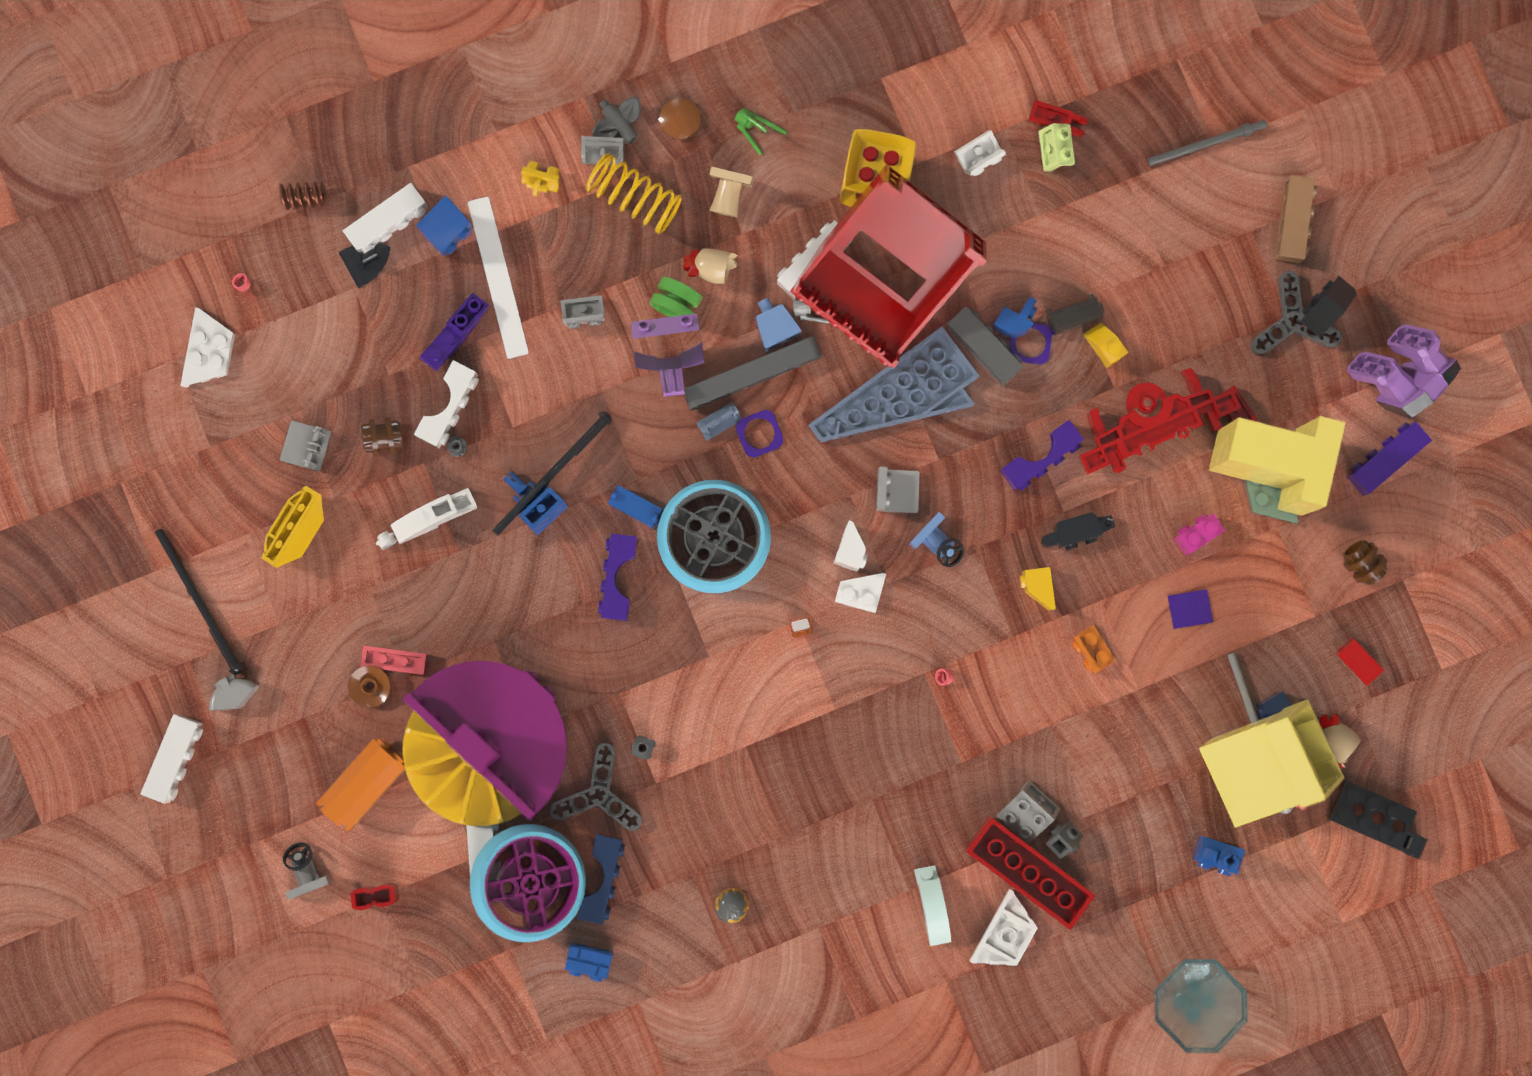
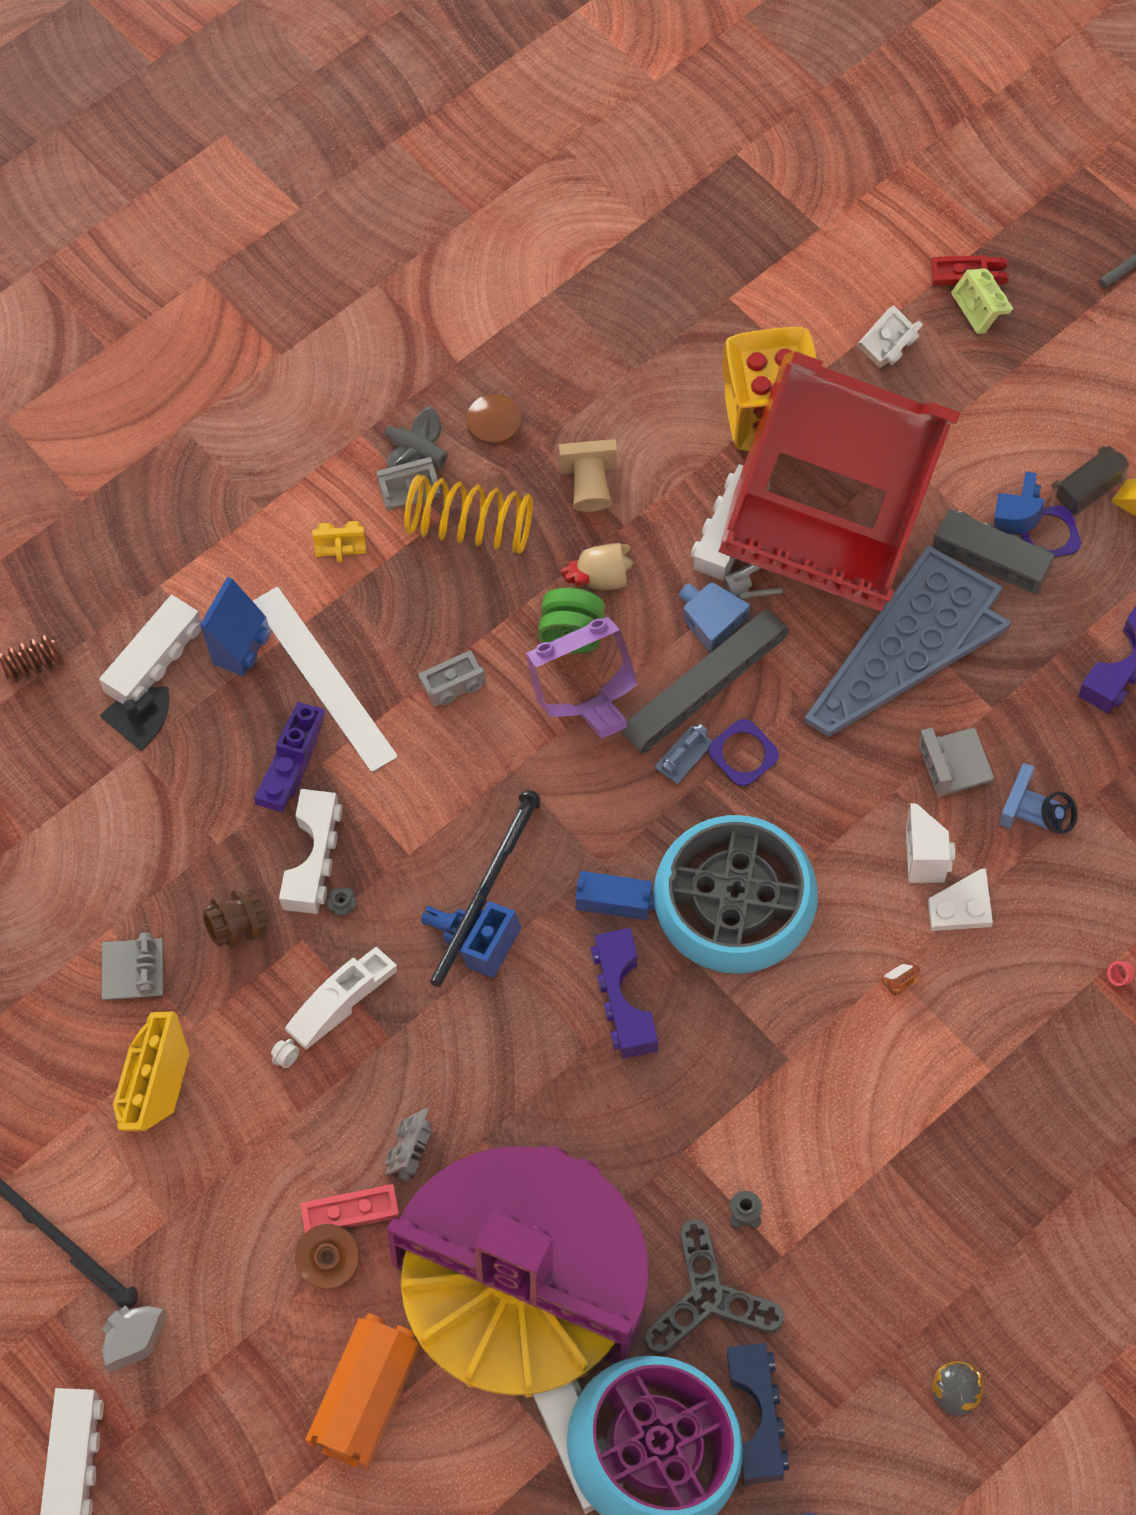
camera: 10 degrees left, 20 degrees down
bright green plant [735,107,787,155] -> none
none -> light grey hinge [385,1108,432,1182]

